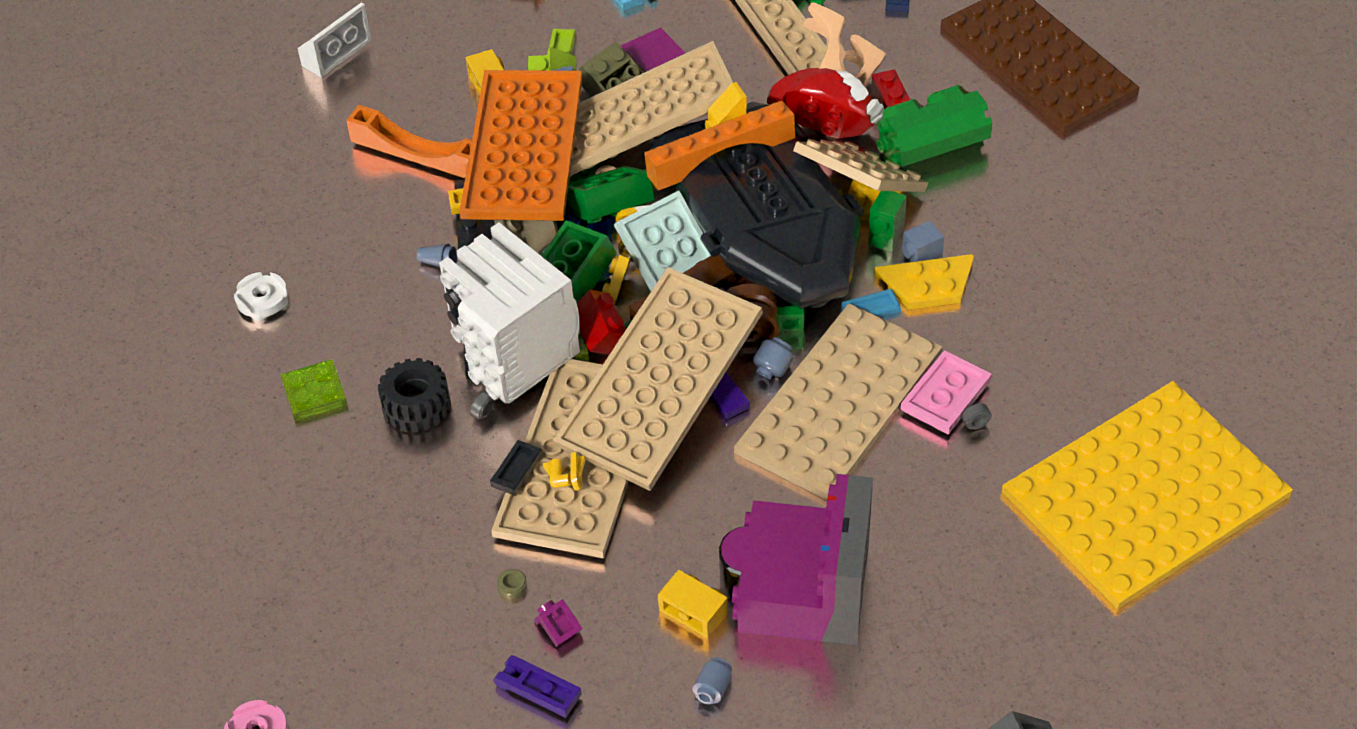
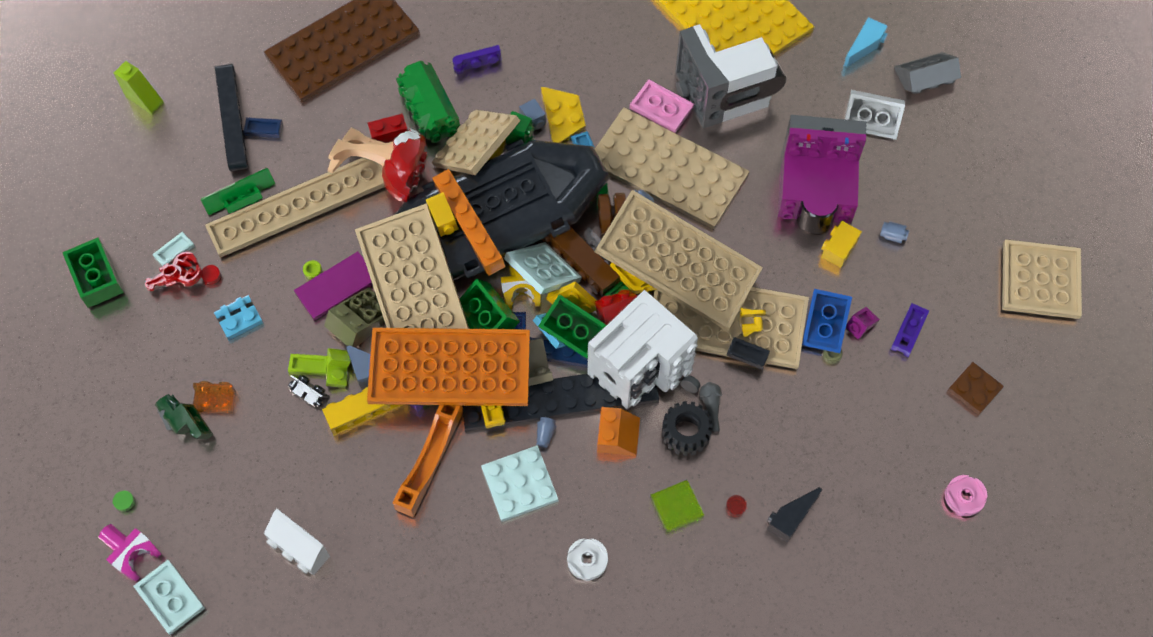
camera: 95 degrees left, 15 degrees up
none -> hinge [288,374,330,408]
none -> lime tile [303,260,323,280]
none -> dark purple plate [452,45,502,74]
none -> light aqua plate [481,445,558,522]
none -> orange slope [597,407,640,456]
none -> piece [675,24,787,128]
none -> dark grey piece [699,382,722,433]
none -> clear red tile [726,495,747,517]
none -> black slope [767,487,823,543]
none -> blue slope [802,289,852,353]
none -> medium azure slope [844,17,888,67]
none -> white slope [845,90,905,140]

